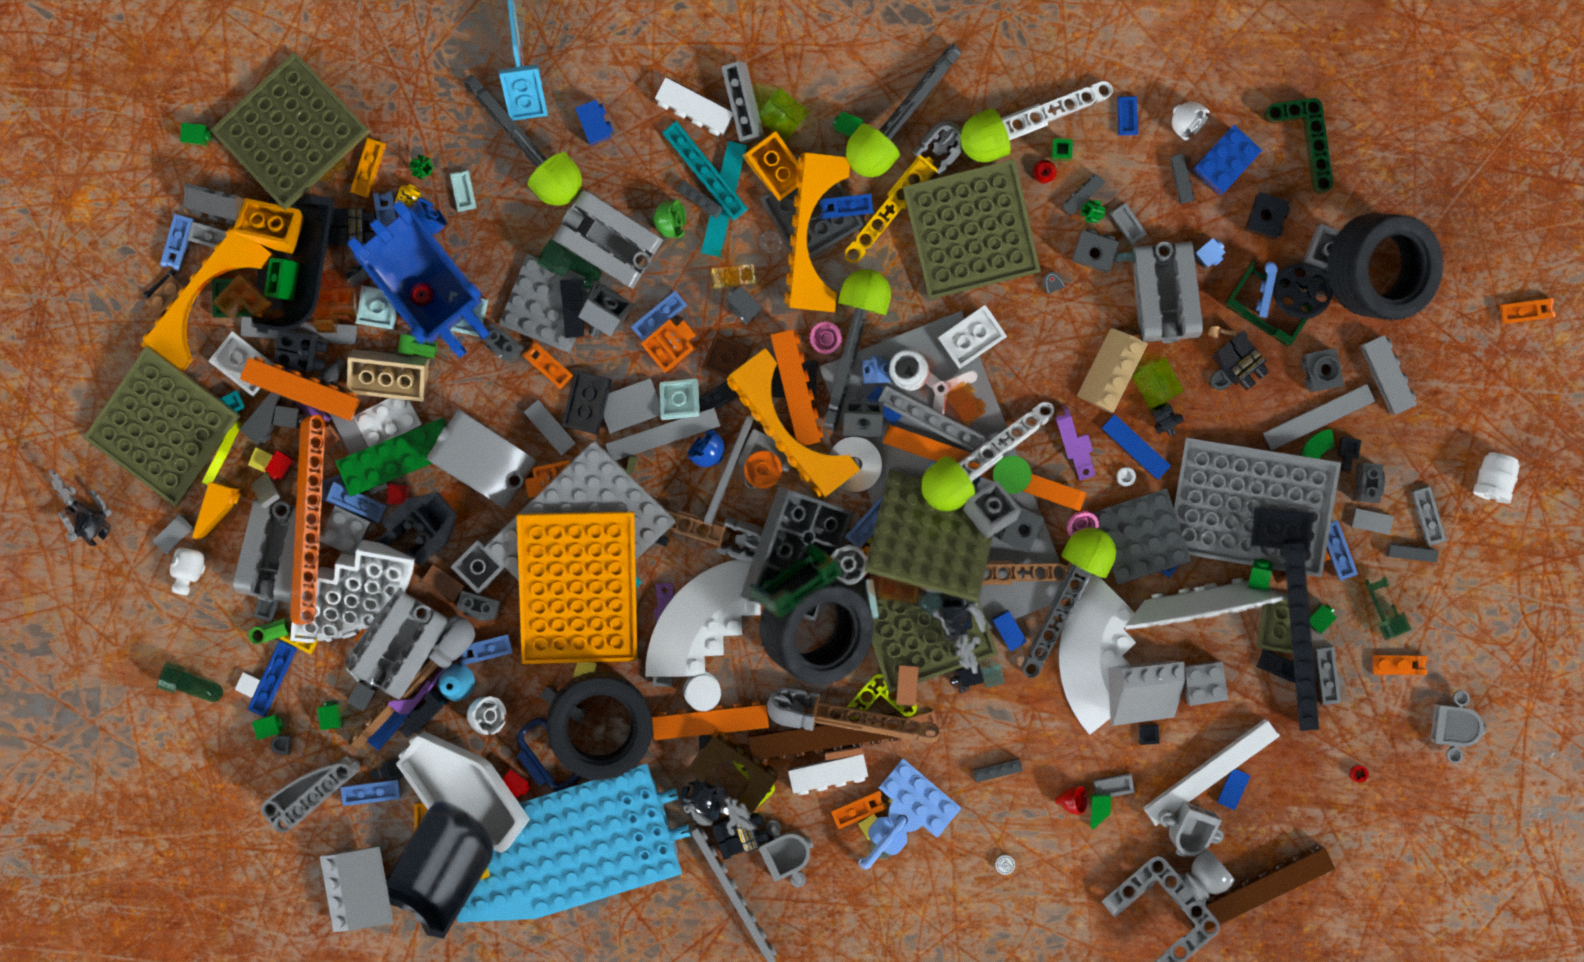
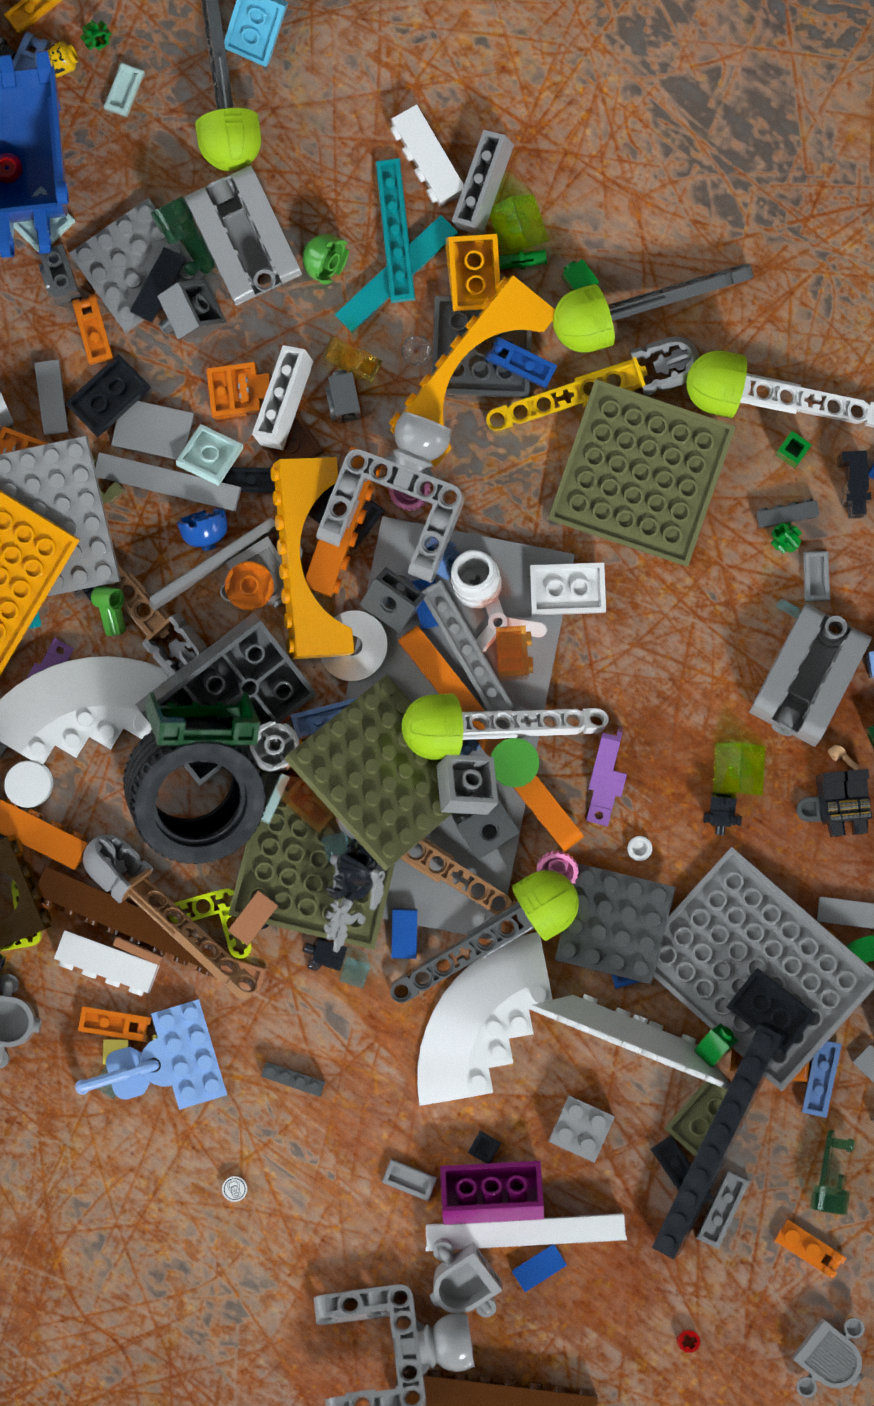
camera: 35 degrees right, 5 degrees down
blue cylinder [410,198,447,235] -> none
blue brick [575,99,614,146] -> none
medium blue plate [631,291,688,341] -> none
dark grey piece [677,180,723,219] -> none
piece [824,269,891,431] -> none
red plate [1033,160,1057,184] -> none
dark grey tile [1043,272,1066,294] -> none
red helmet [1055,786,1088,815] -> none
dark grey brick [1071,229,1119,273] -> none
tan slope [1077,328,1148,413] -> none
green tile [1090,793,1111,829] -> none
blue tile [1101,414,1171,480] -> none
light grey slope [1108,660,1185,726] -> none
green brick [1309,603,1337,634] -> none
none -> bright green piece [91,586,126,636]
none -> white brick [252,345,314,450]
none -> light grey piece [316,411,465,582]
none -> magenta brick [440,1161,544,1225]
none -> green pin [499,249,548,271]
none -> black hips [837,450,872,519]

